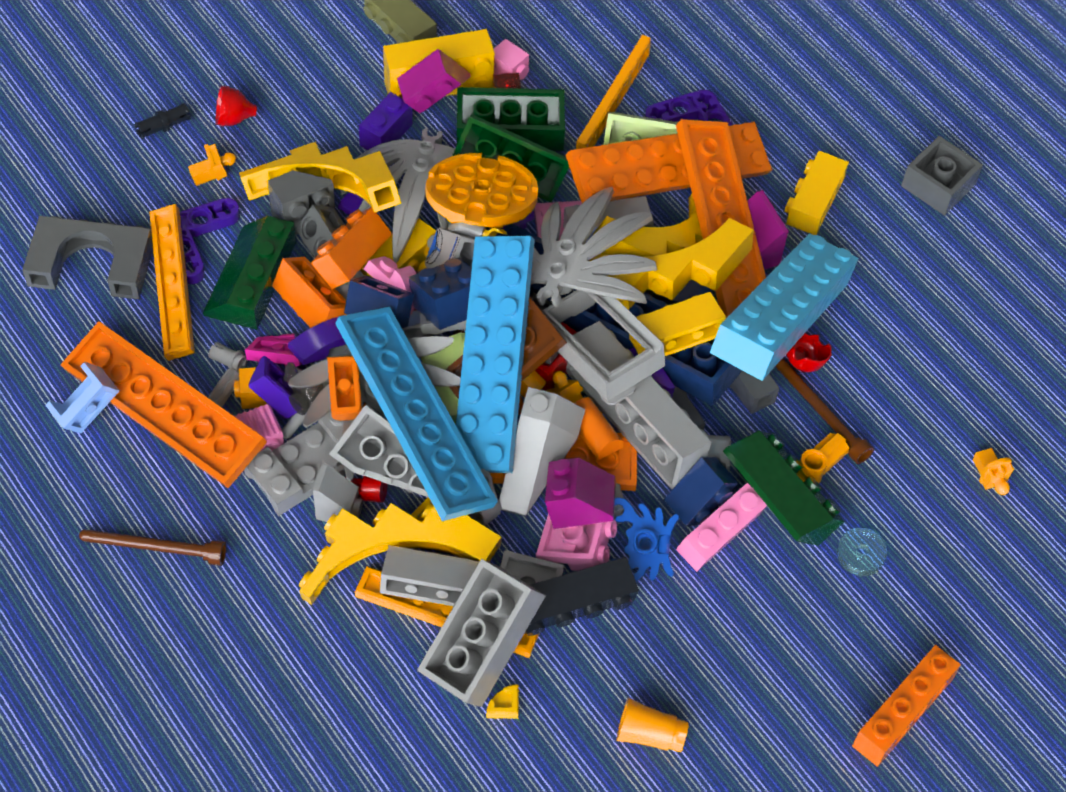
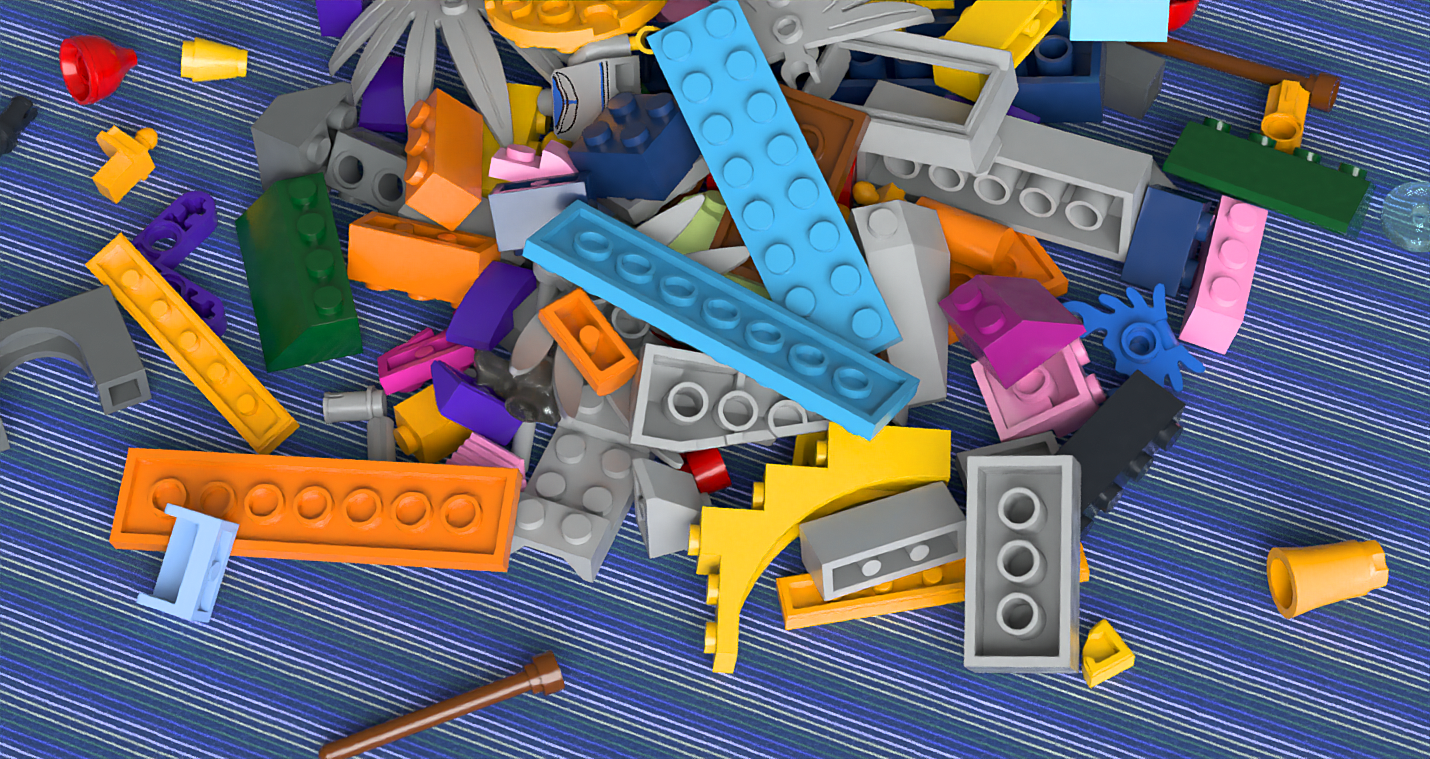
camera: 25 degrees left, 5 degrees down
yellow arch [239,142,401,213] -> none
none -> yellow cone [181,37,248,83]

